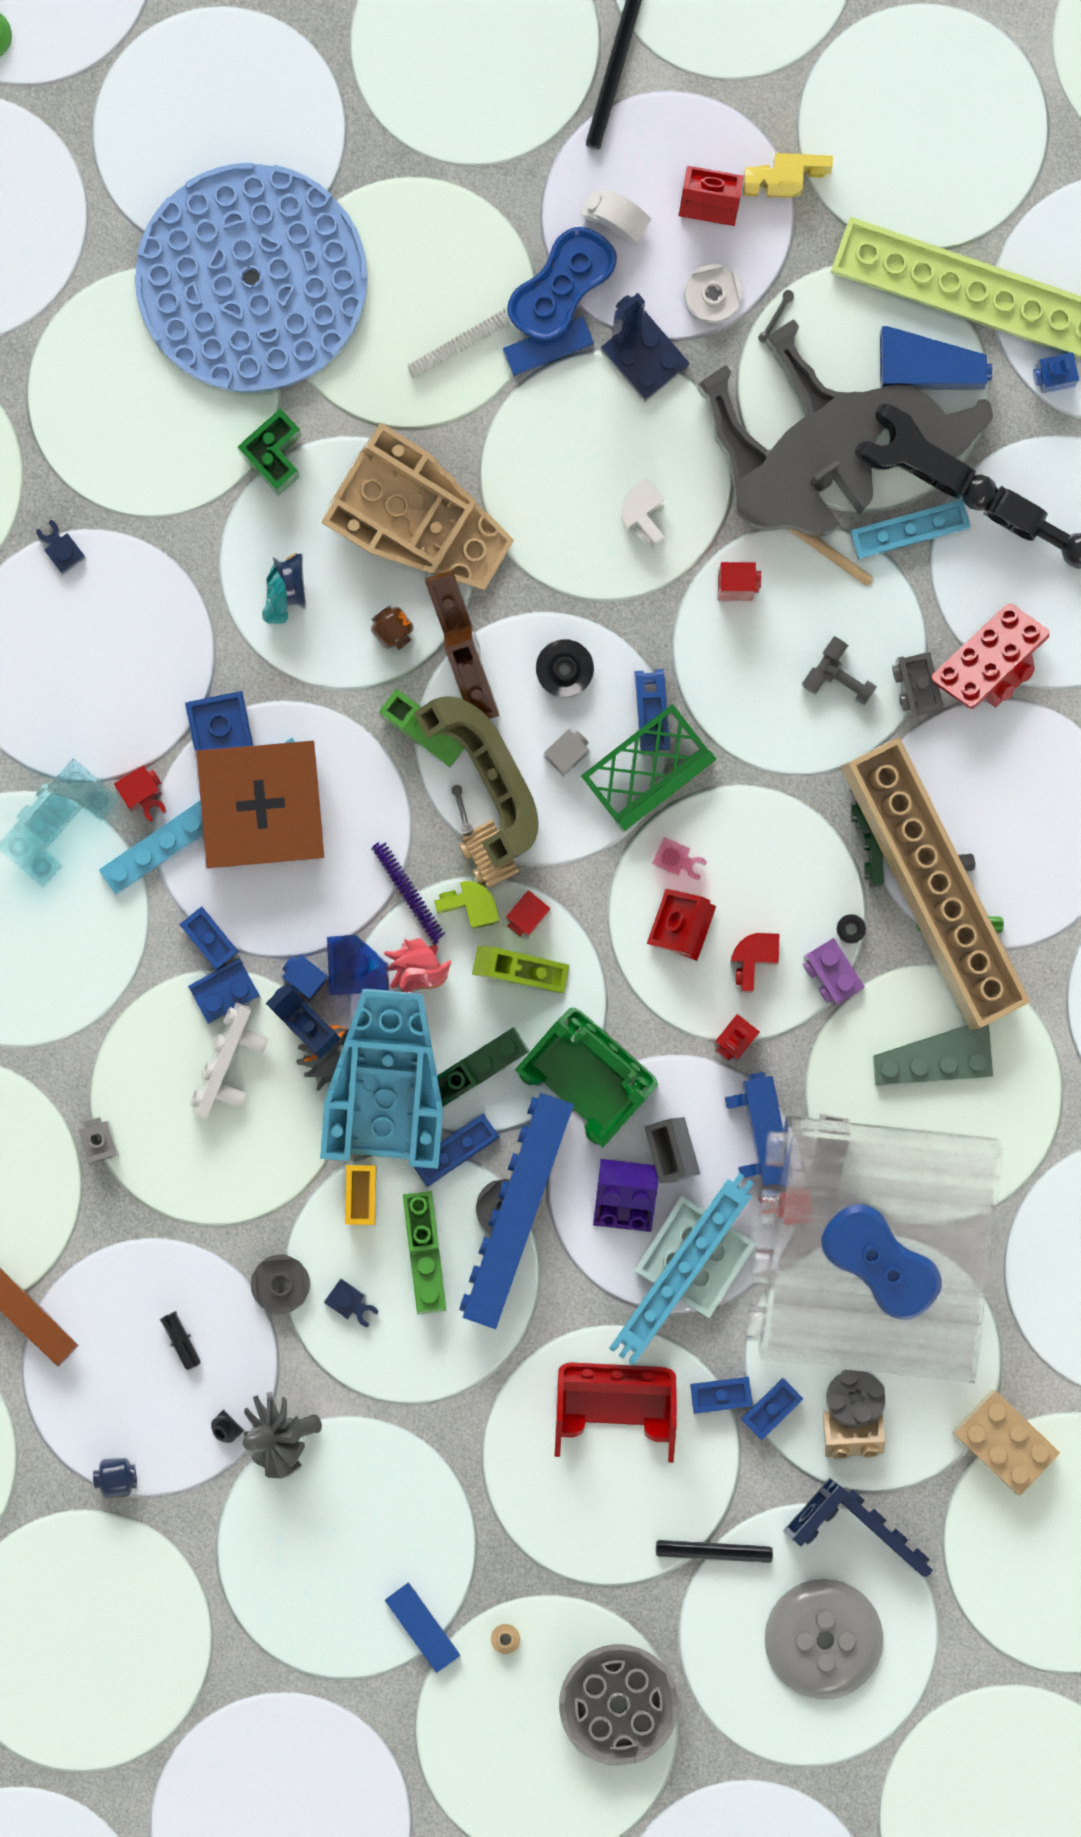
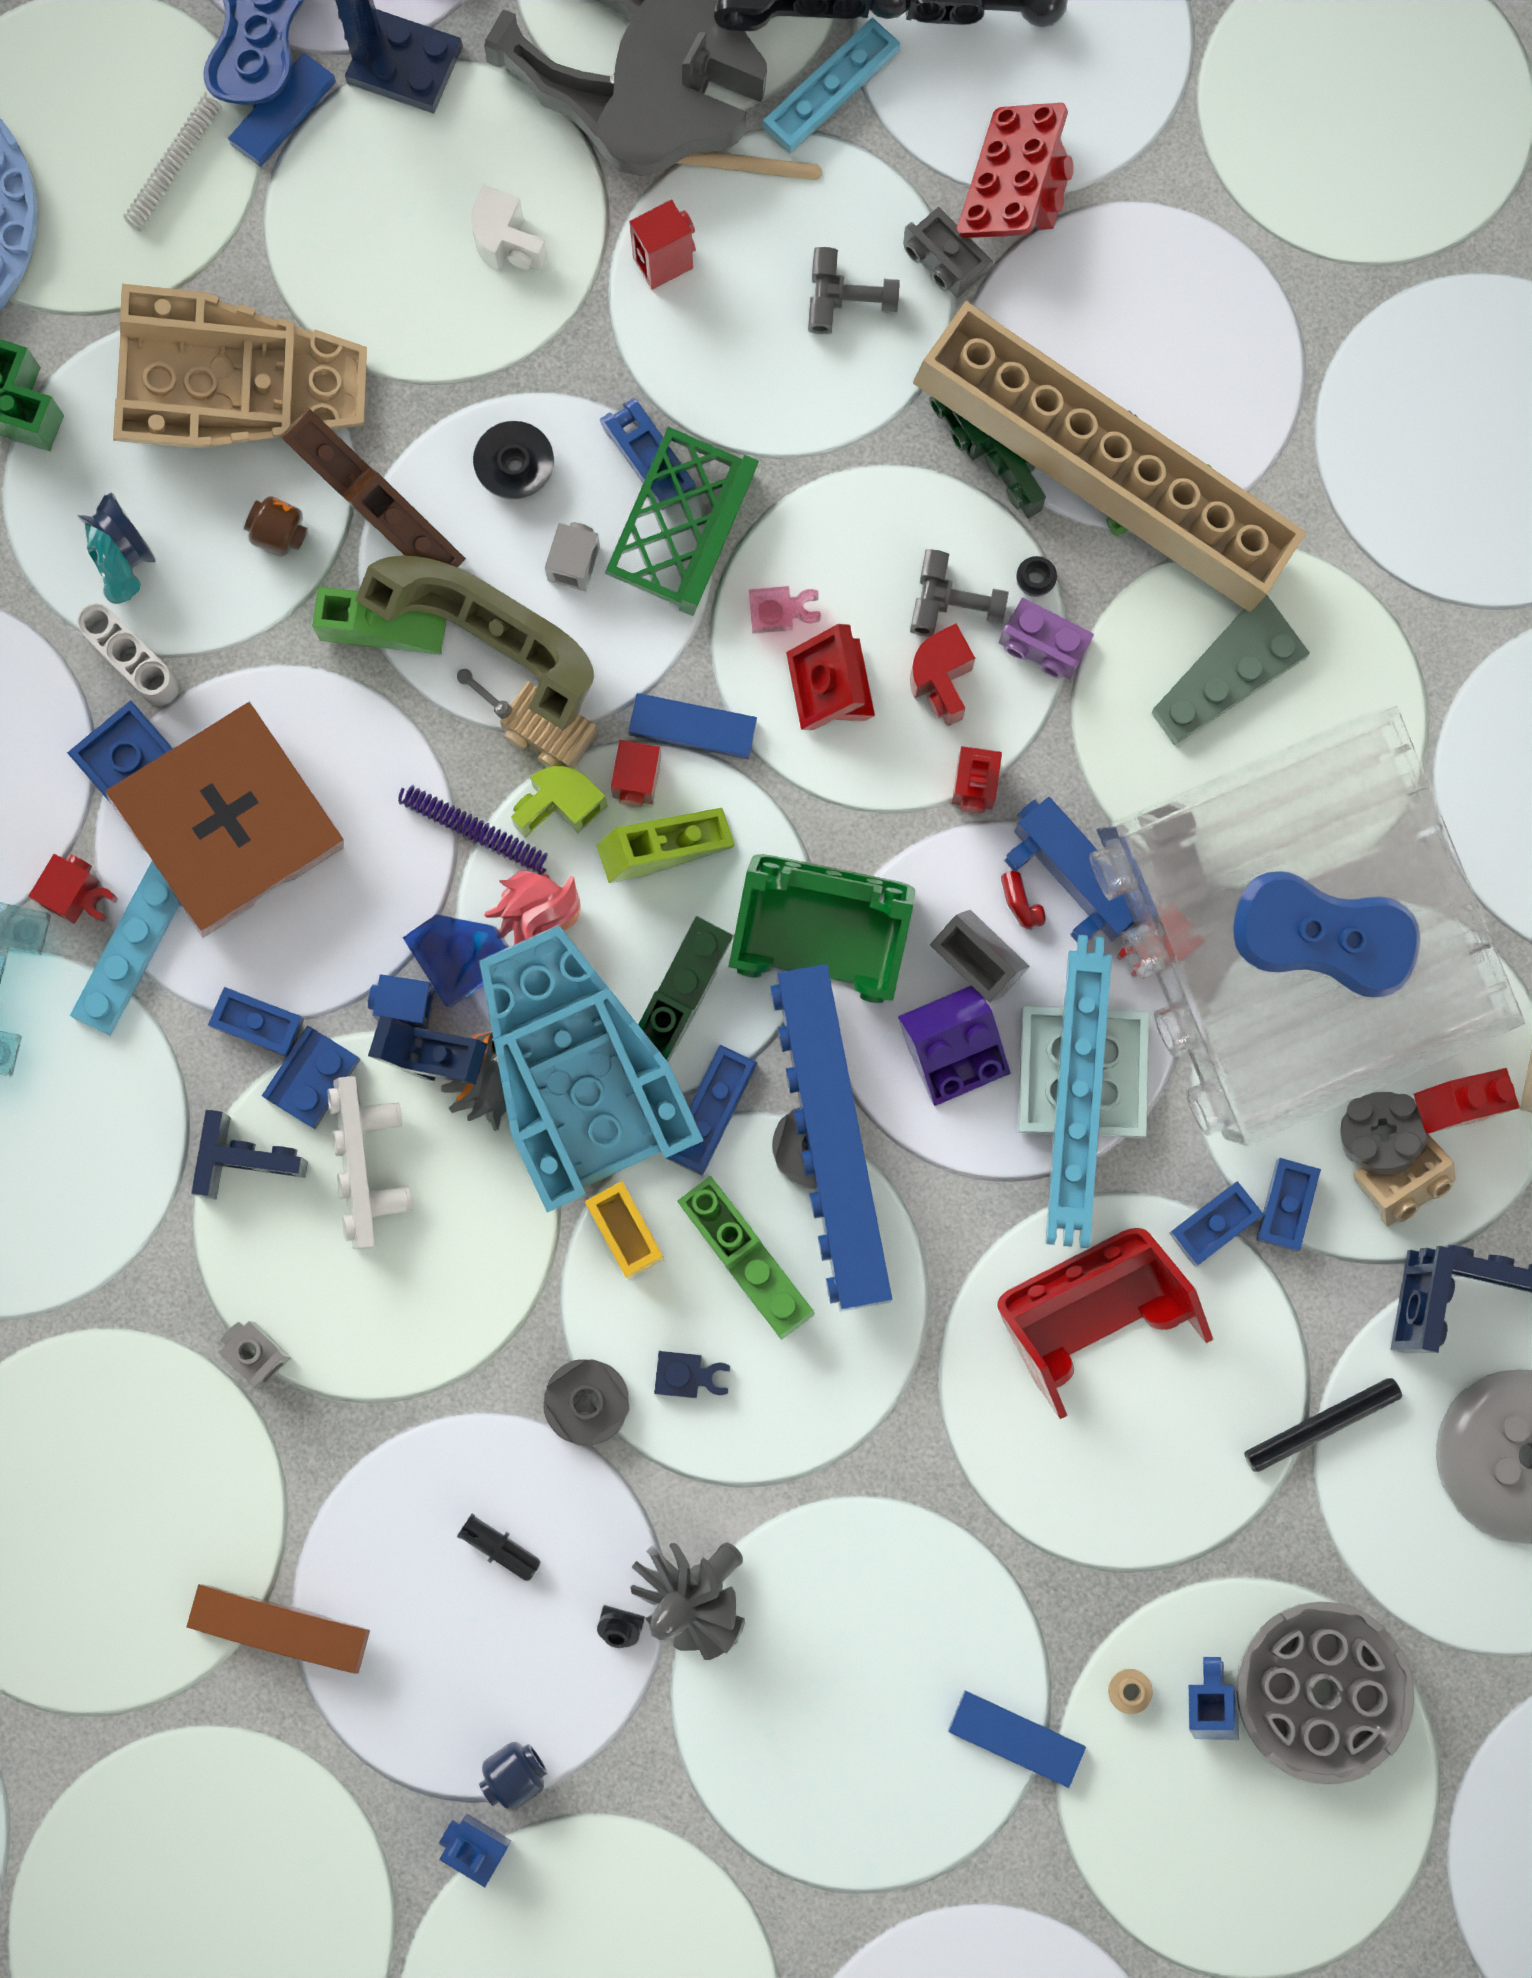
camera: 25 degrees left, 5 degrees down
none -> white beam [77,603,179,707]
none -> dark blue bracket [191,1110,308,1200]
none -> blue brick [439,1814,512,1888]
none -> blue tile [628,693,757,760]
none -> dark grey bar [910,549,1009,637]
none -> red arm [1001,871,1046,930]
none -> blue brick [1188,1657,1239,1740]
none -> red brick [1413,1068,1520,1134]

